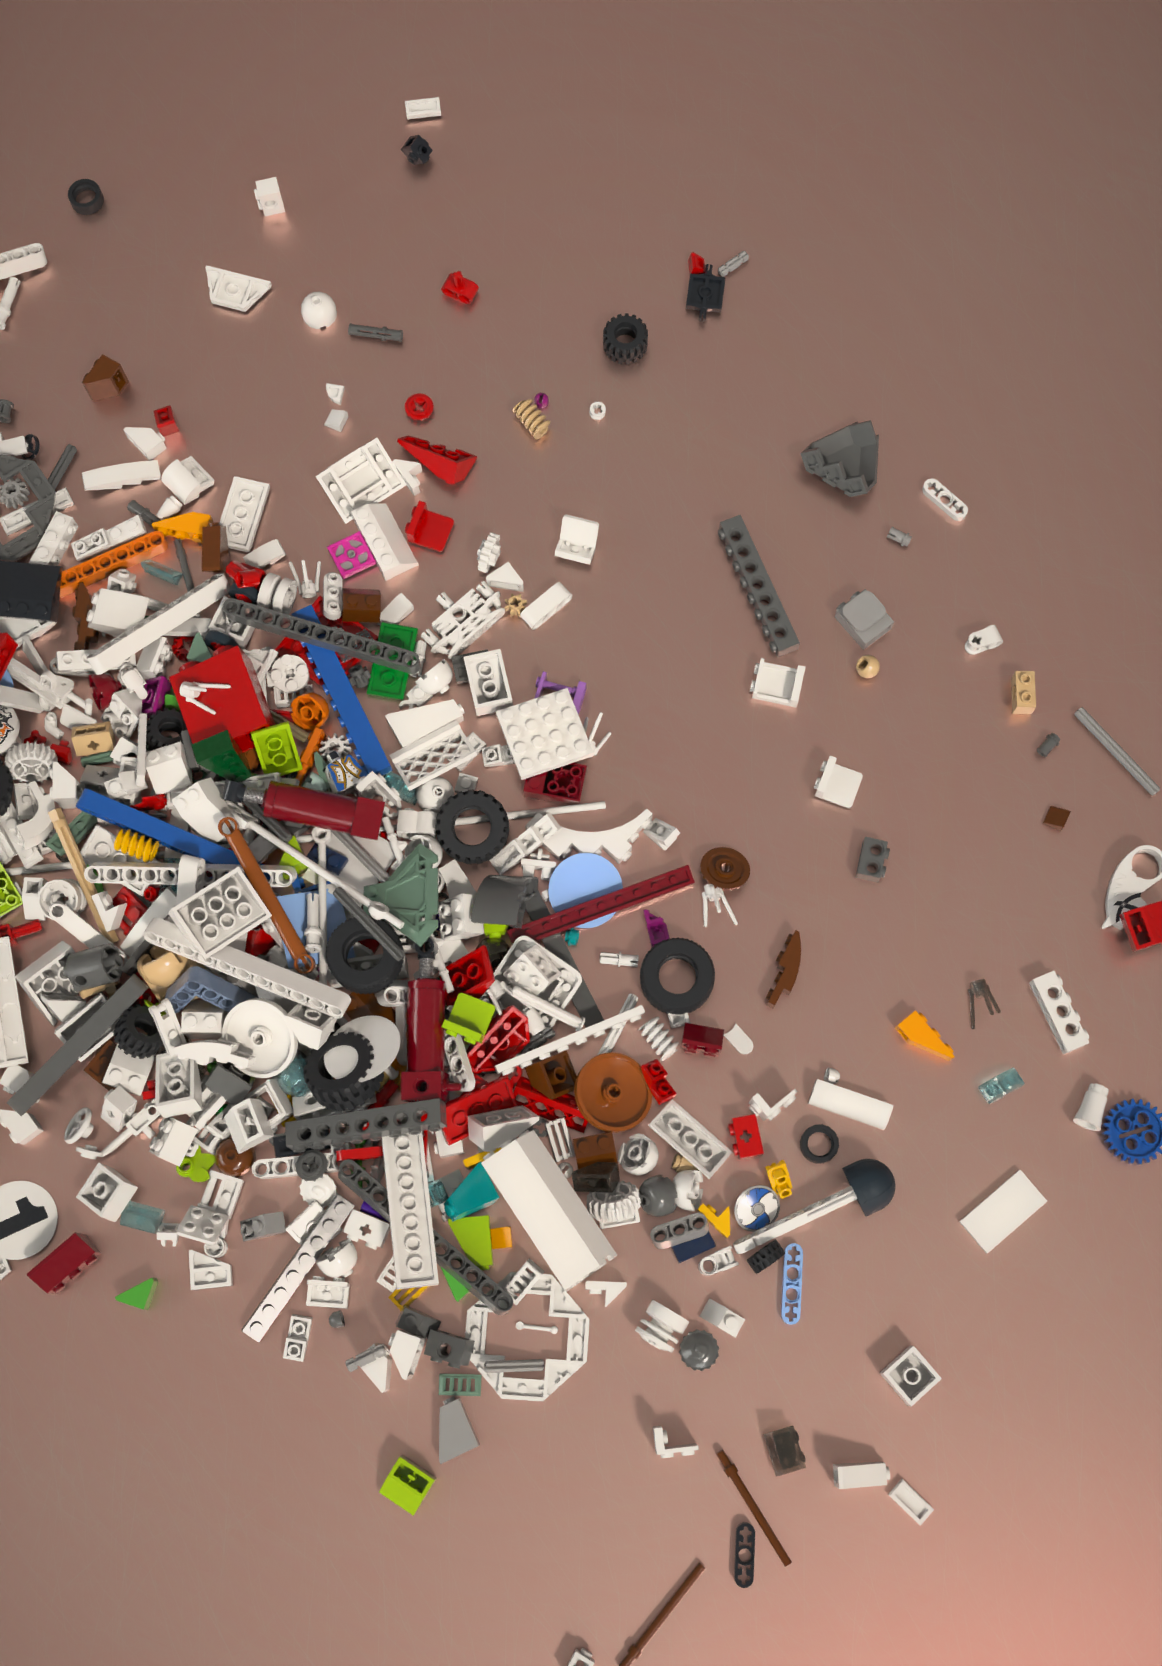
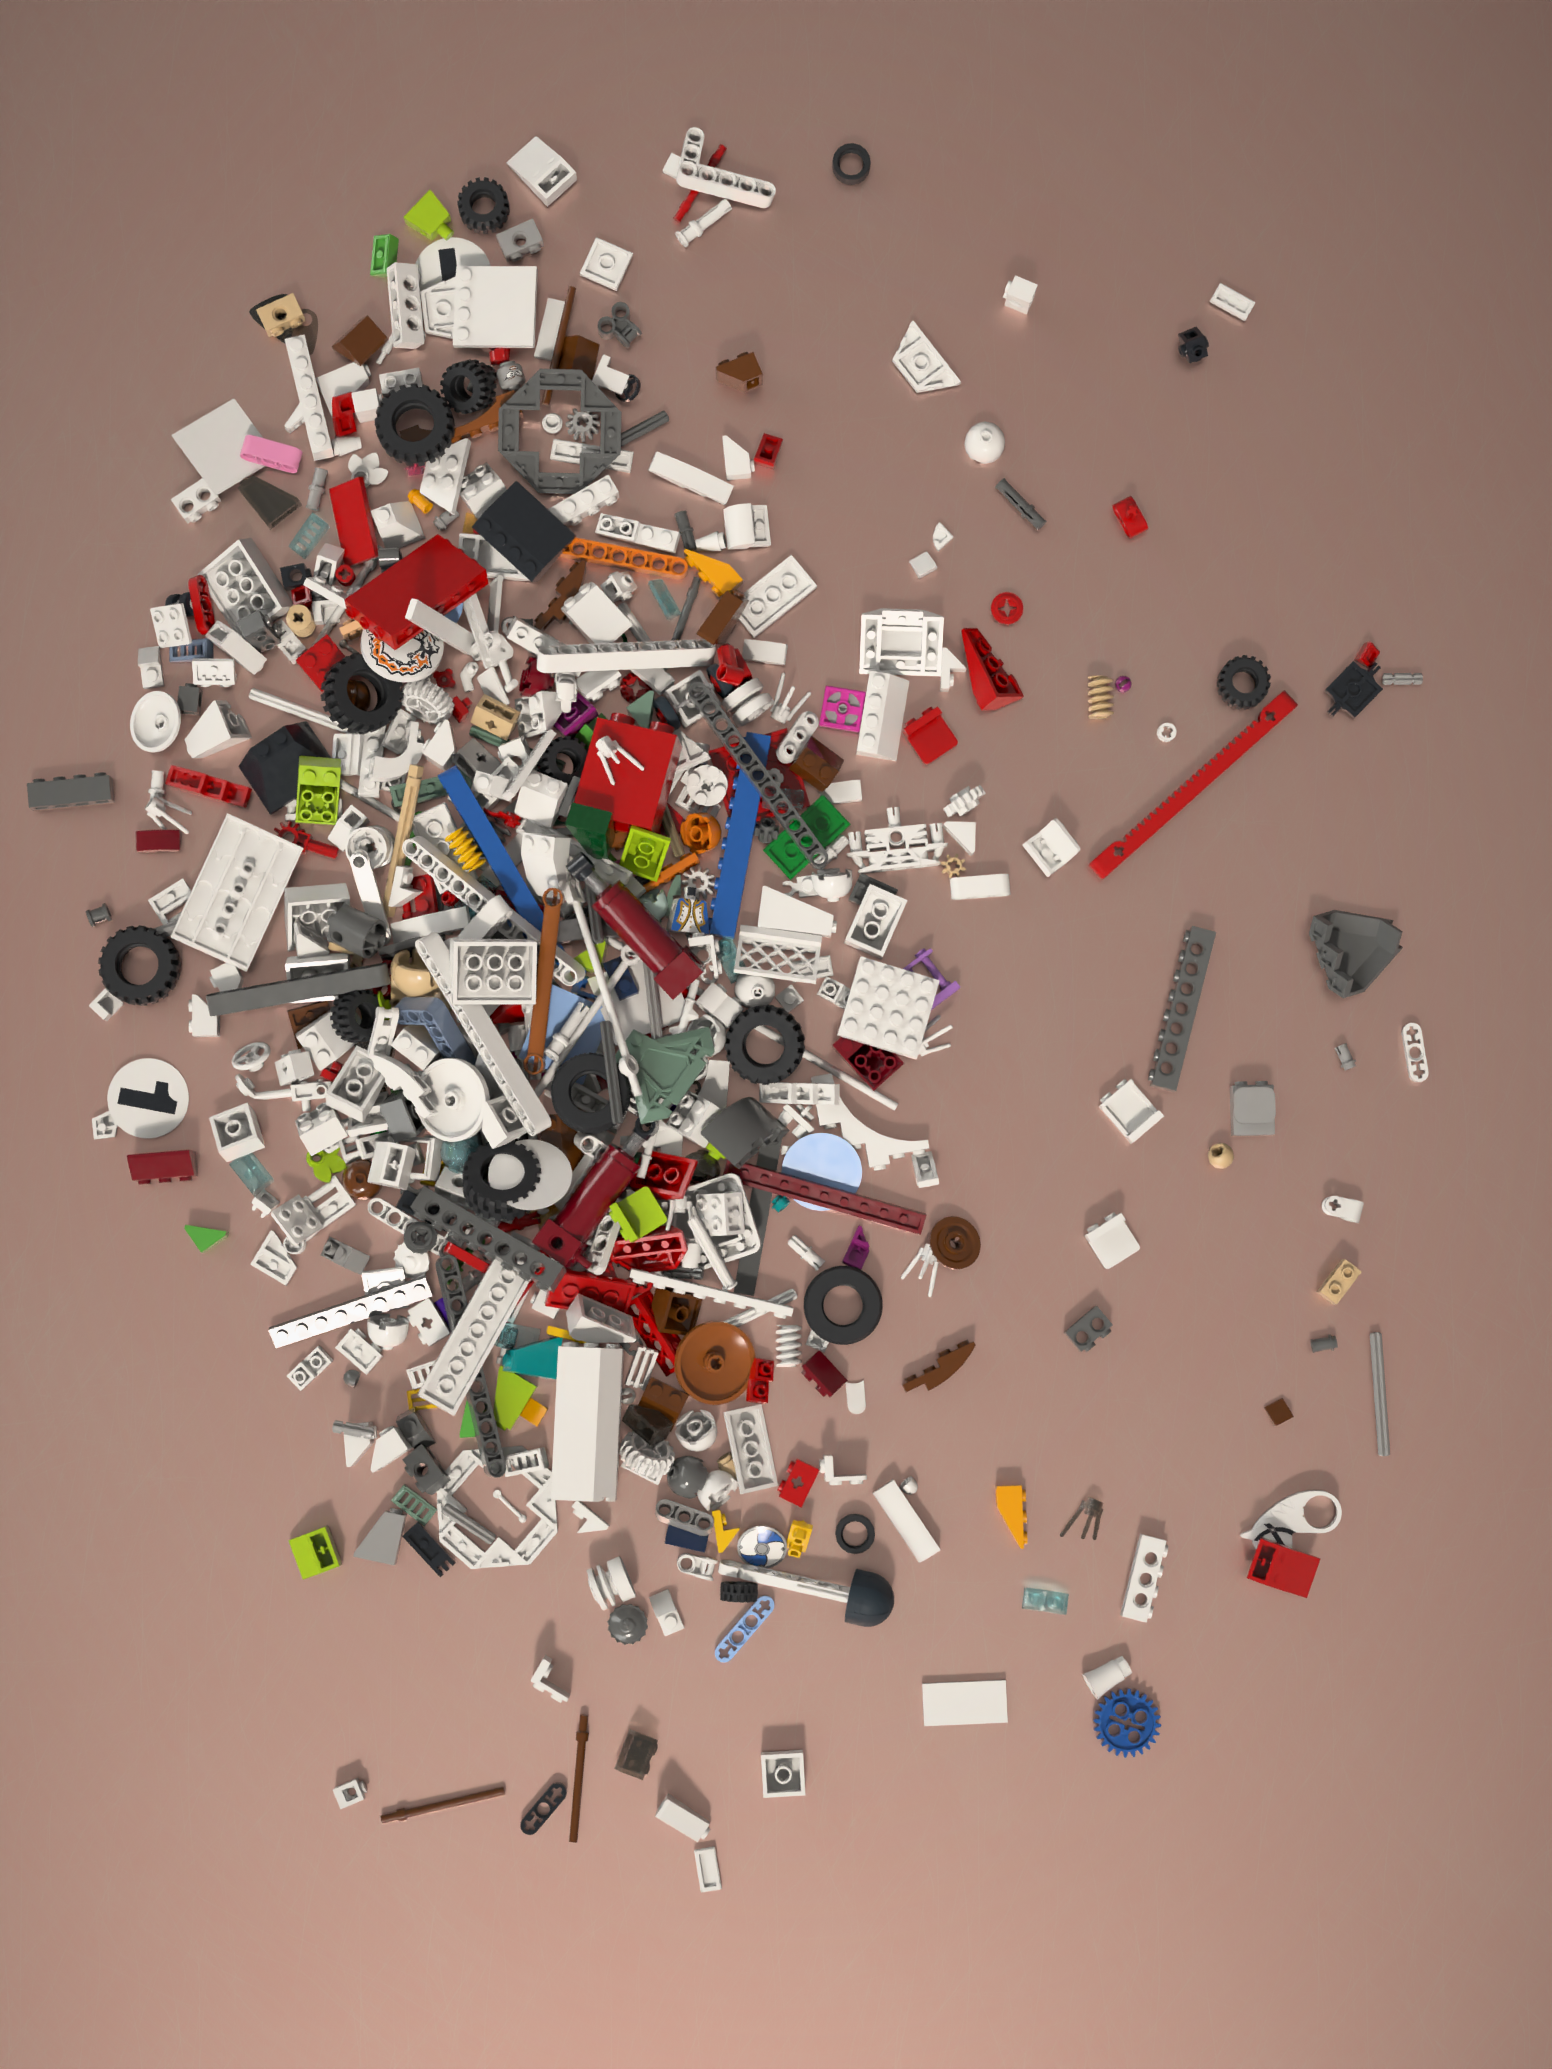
camera: 30 degrees right, 10 degrees up
none -> black hinge [402,1522,456,1577]
none -> red gear [1088,690,1298,880]

